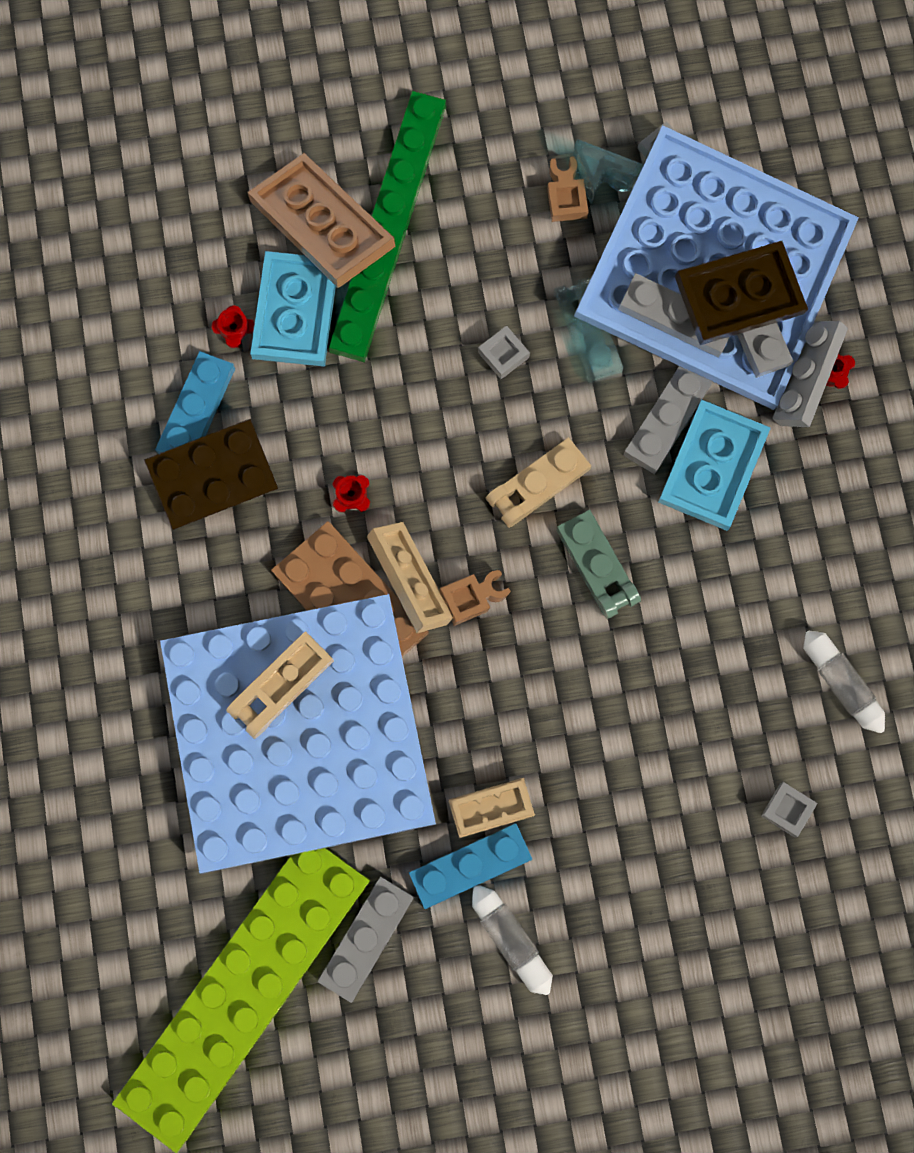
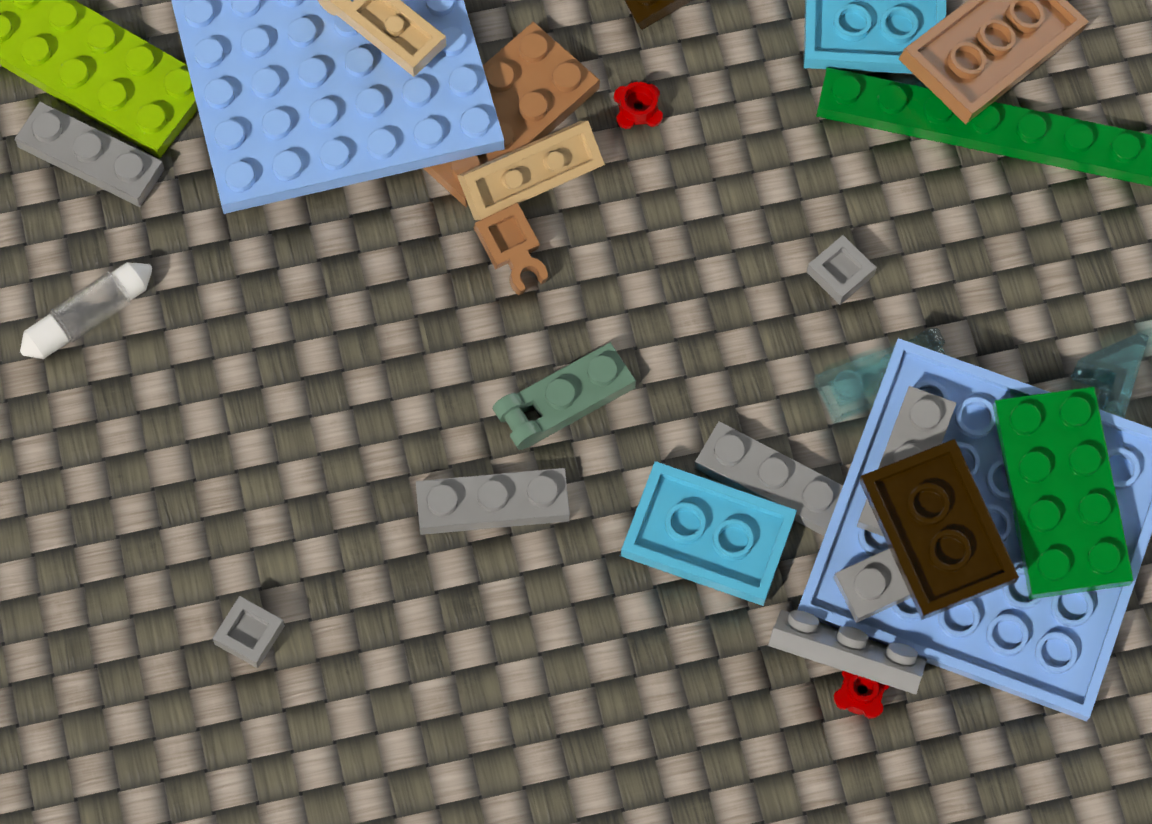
camera: 85 degrees right, 10 degrees down
dark azure plate [409,823,533,909] -> none
tan plate [448,778,535,838] -> none
tan plate [486,437,591,528] -> none
medium nougat plate [547,156,588,222] -> none
piece [803,630,885,733] -> none
none -> light grey plate [416,468,570,535]
none -> green plate [993,387,1134,599]

